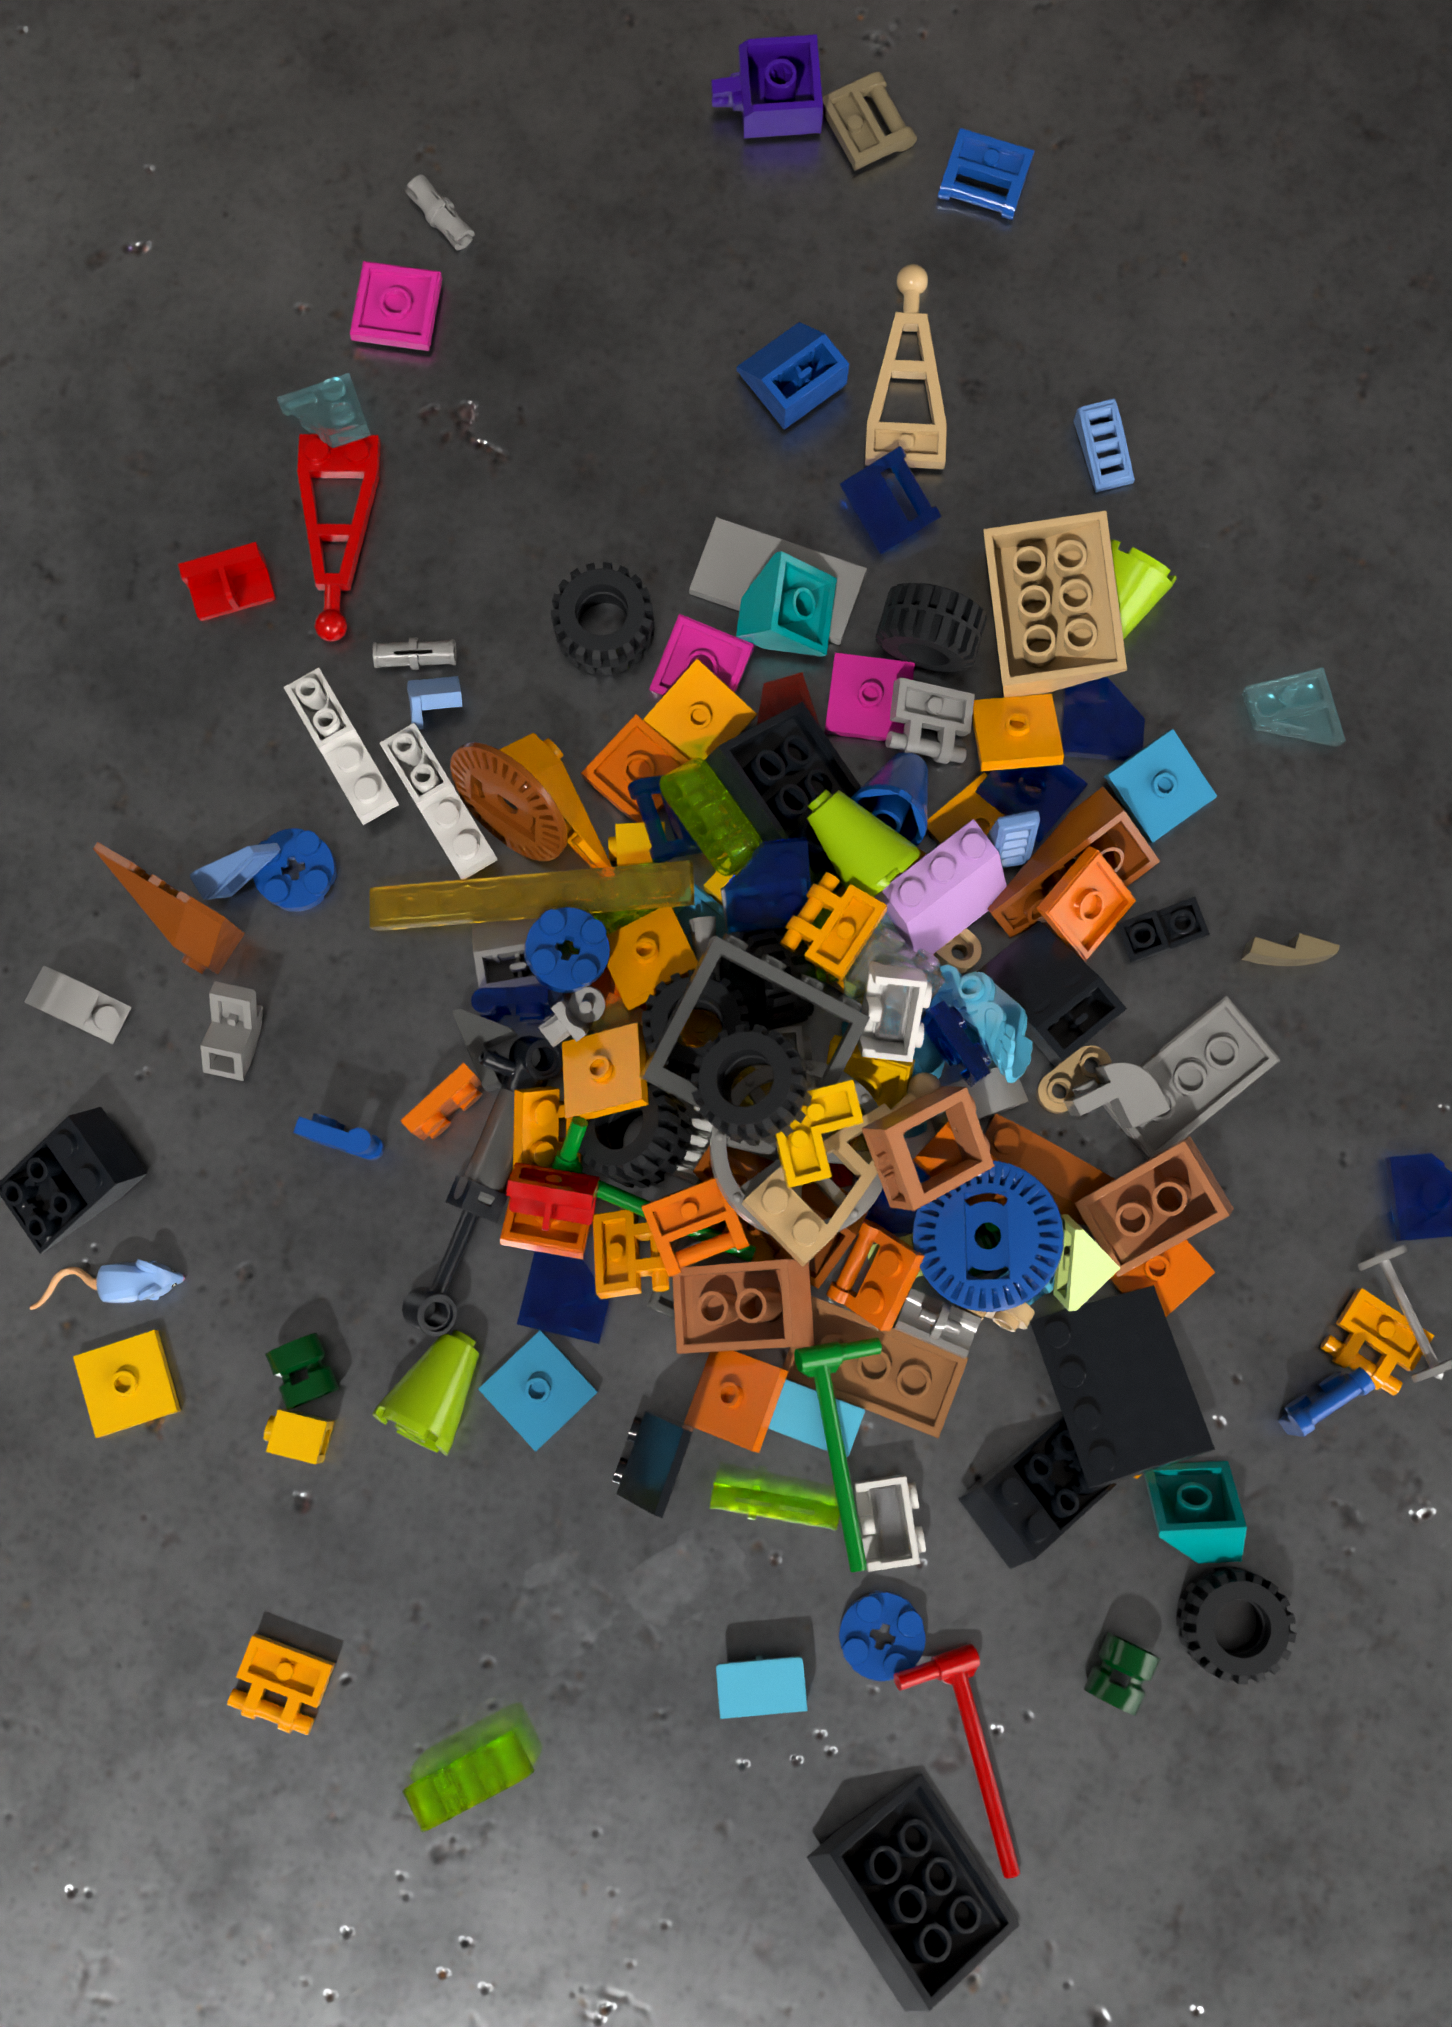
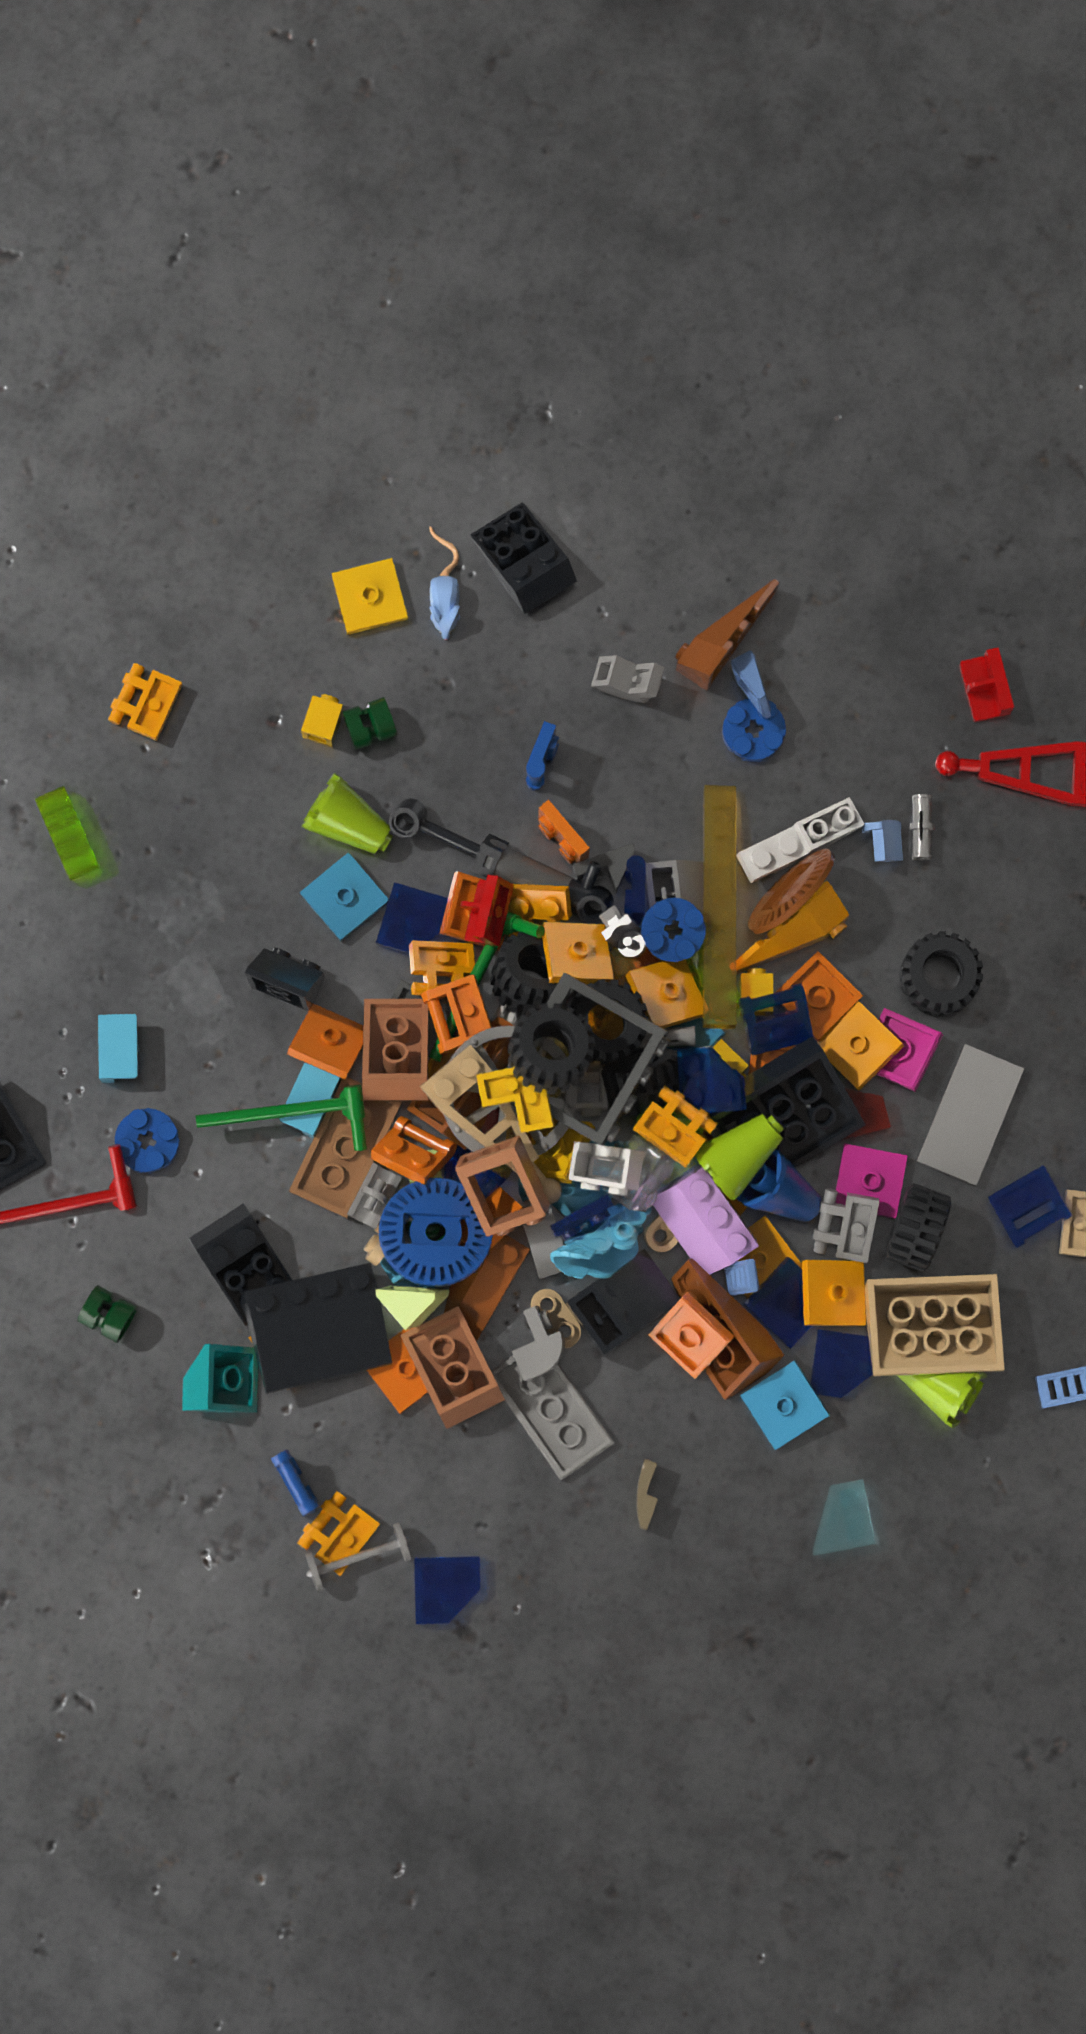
camera: 90 degrees right, 0 degrees up
light grey brick [24,965,132,1044] -> none
white slope [283,668,399,825] -> none
clear neon green beam [660,757,764,876] -> none
clear neon green pin [710,1482,840,1531] -> none
teal slope [736,551,837,656] -> none
white window [853,1474,926,1572] -> none
black slope [1116,897,1210,963] -> none
black tyre [1176,1567,1296,1685] -> none

